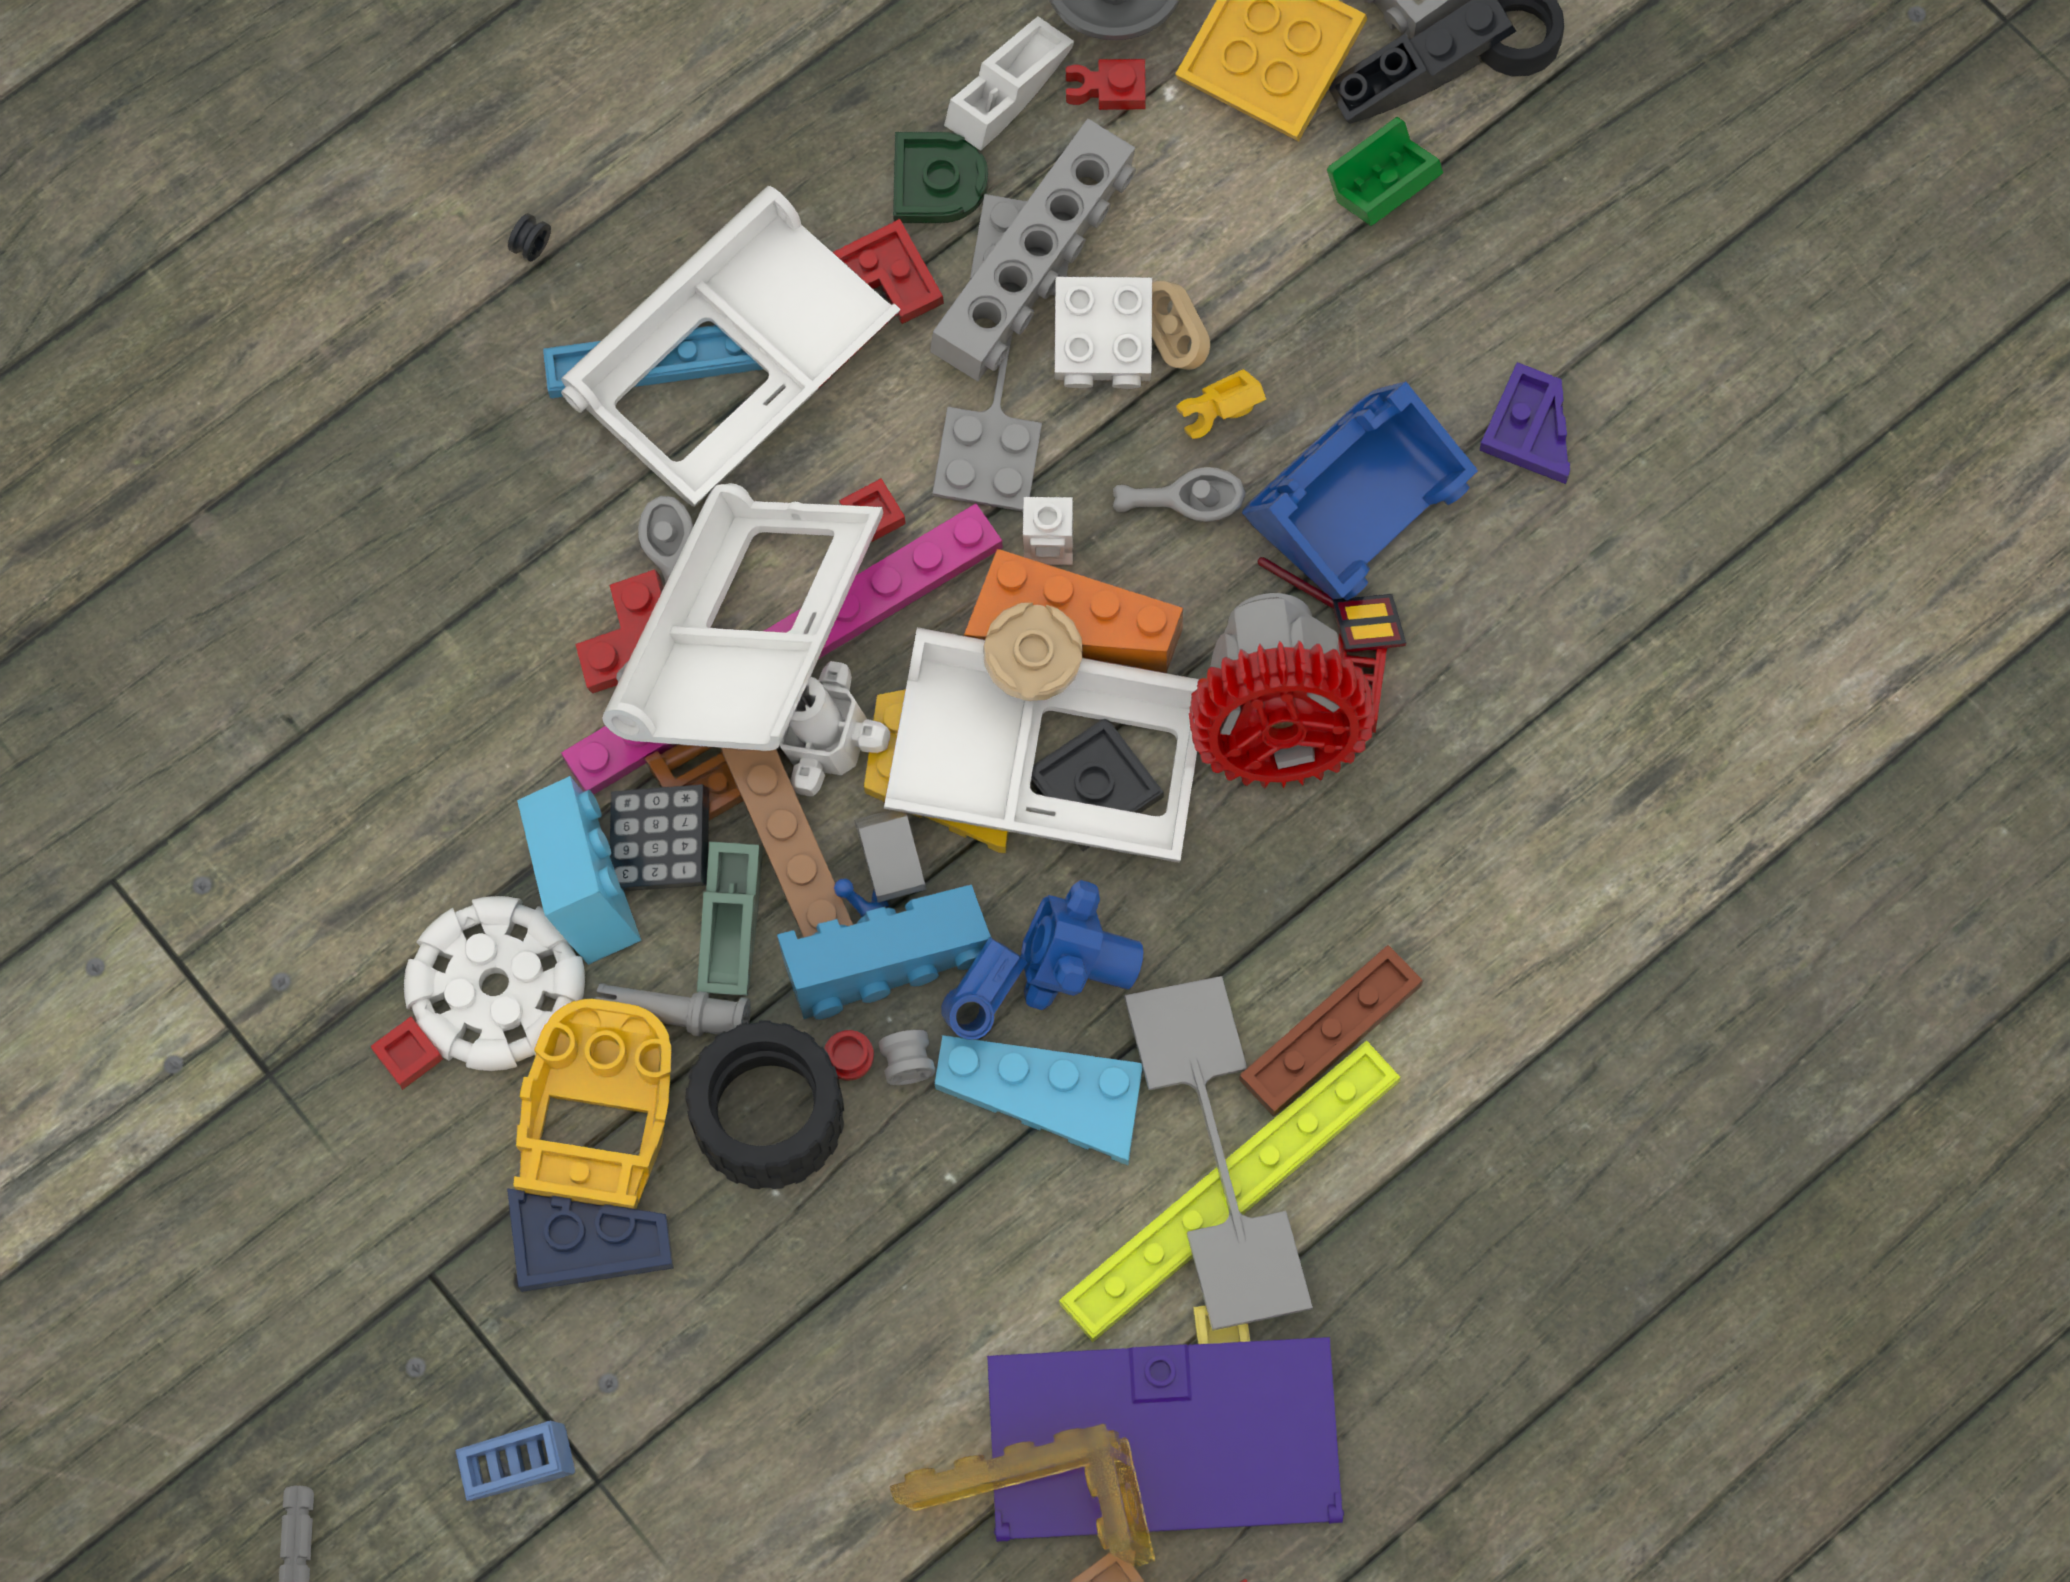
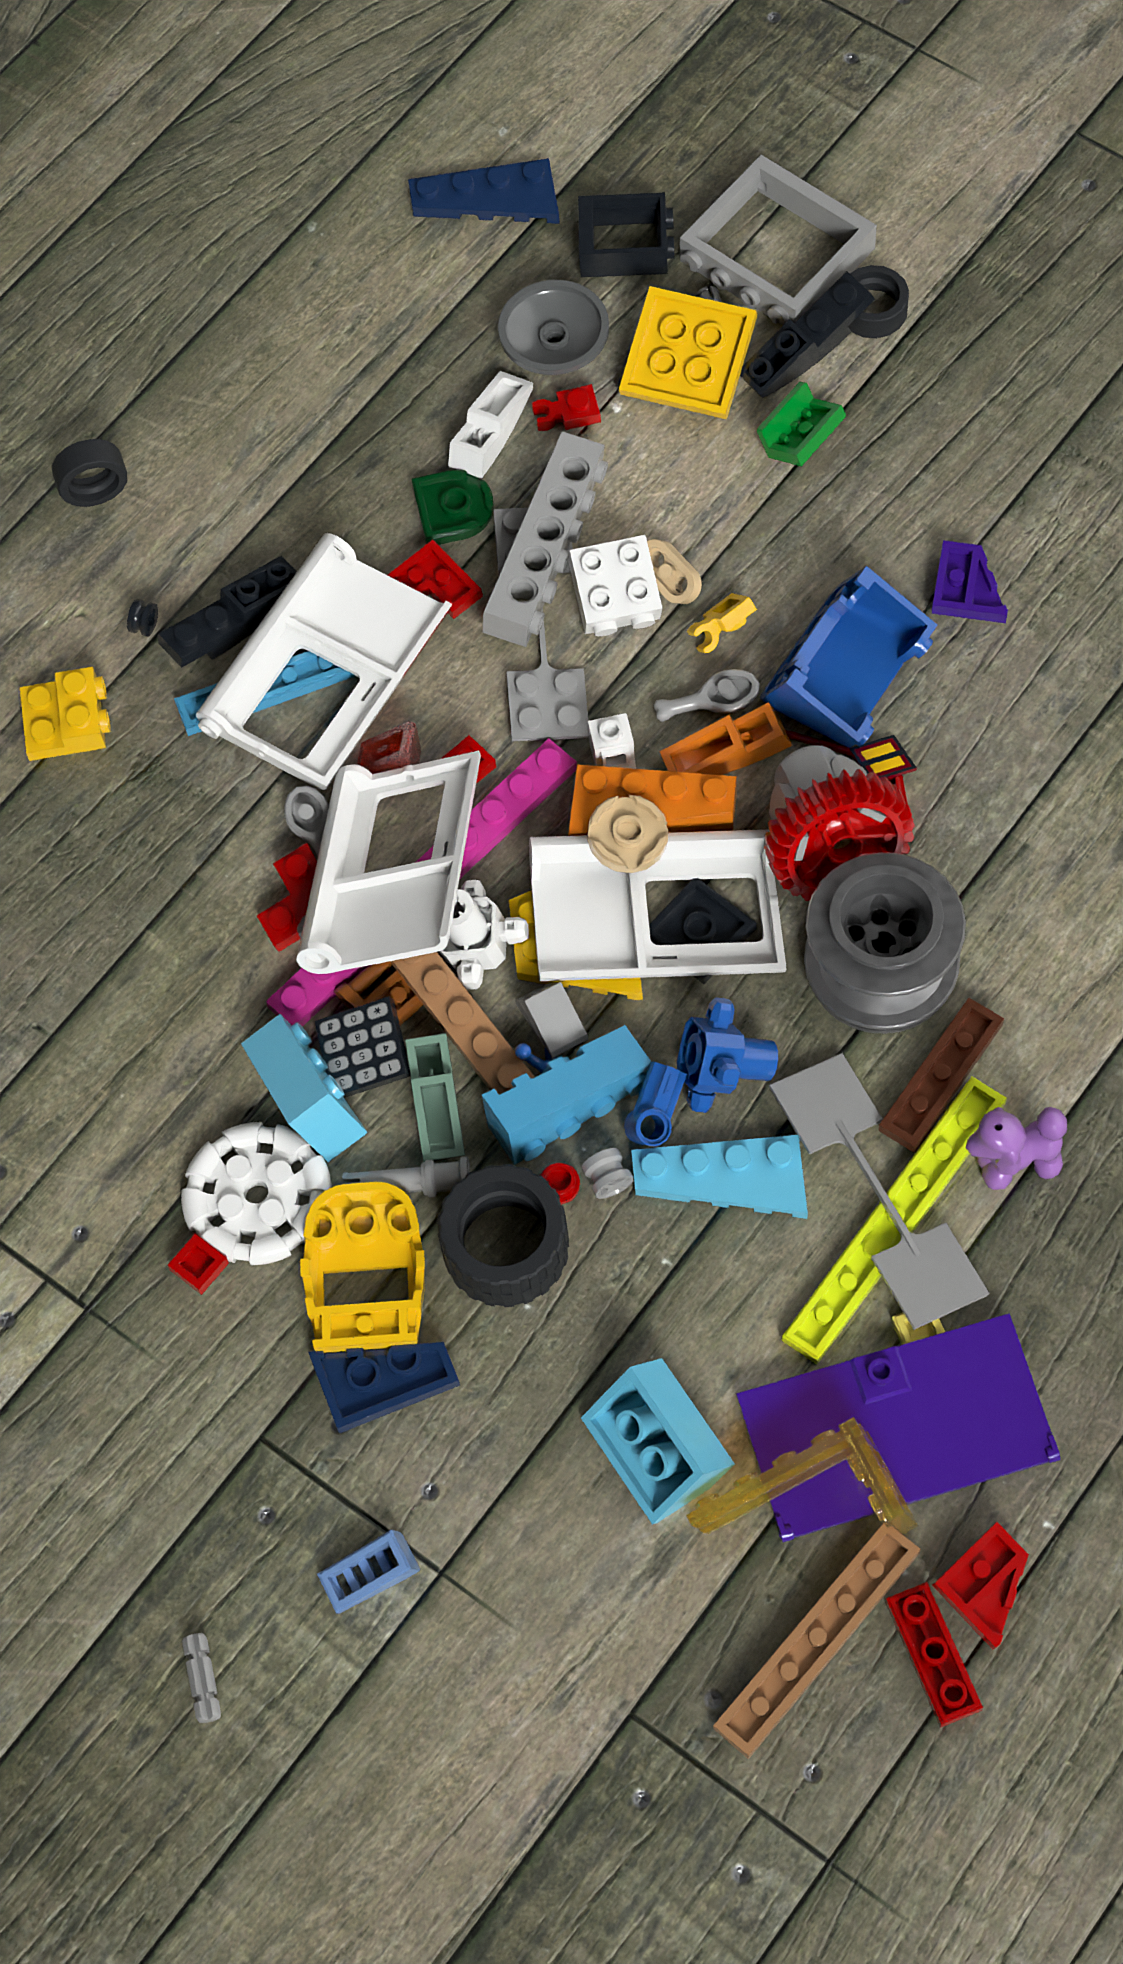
camera: 10 degrees left, 5 degrees down
none -> yellow plate [20,666,111,761]
none -> black tyre [52,439,128,507]
none -> black slope [158,555,297,668]
none -> clear red slope [357,721,421,774]
none -> medium azure slope [581,1358,735,1525]
none -> orange slope [659,702,792,775]
none -> flat silver wheel [804,852,966,1034]
none -> medium lavender animal [965,1107,1067,1190]

